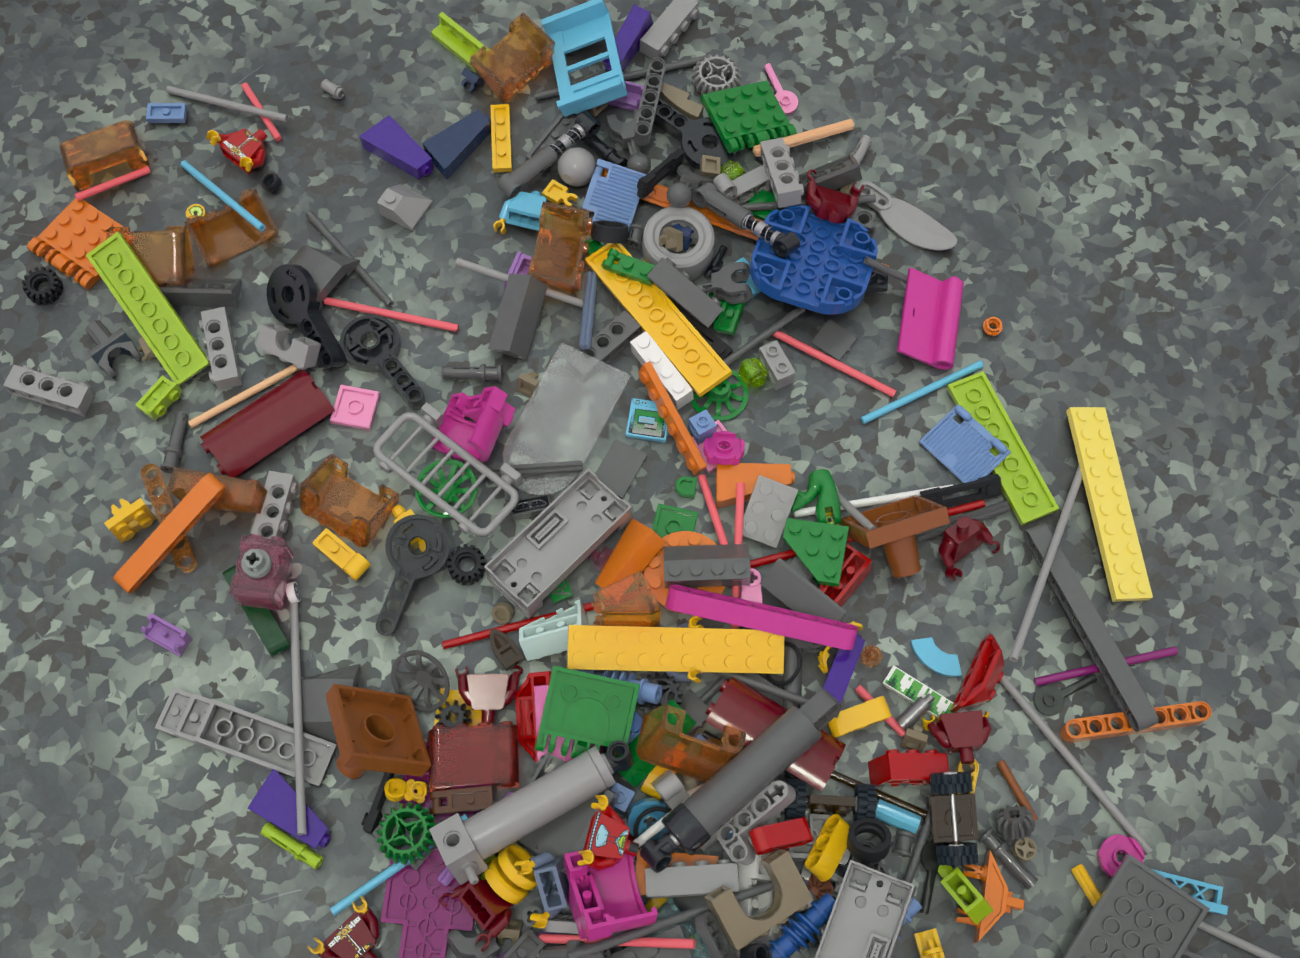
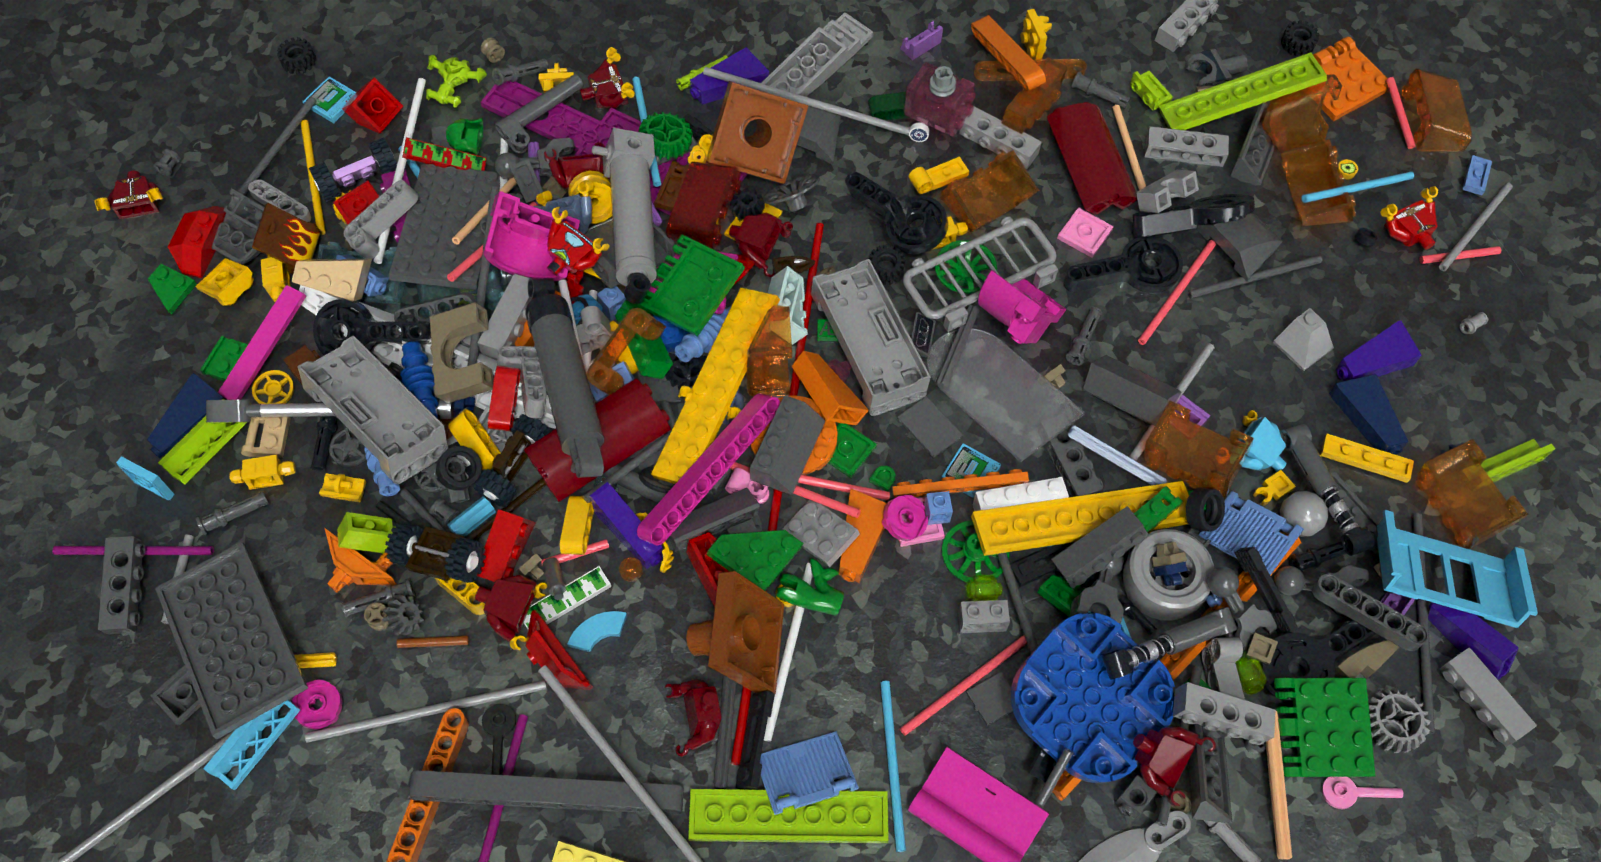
camera: 115 degrees right, 5 degrees down
light grey piece [837,491,876,530] -> none

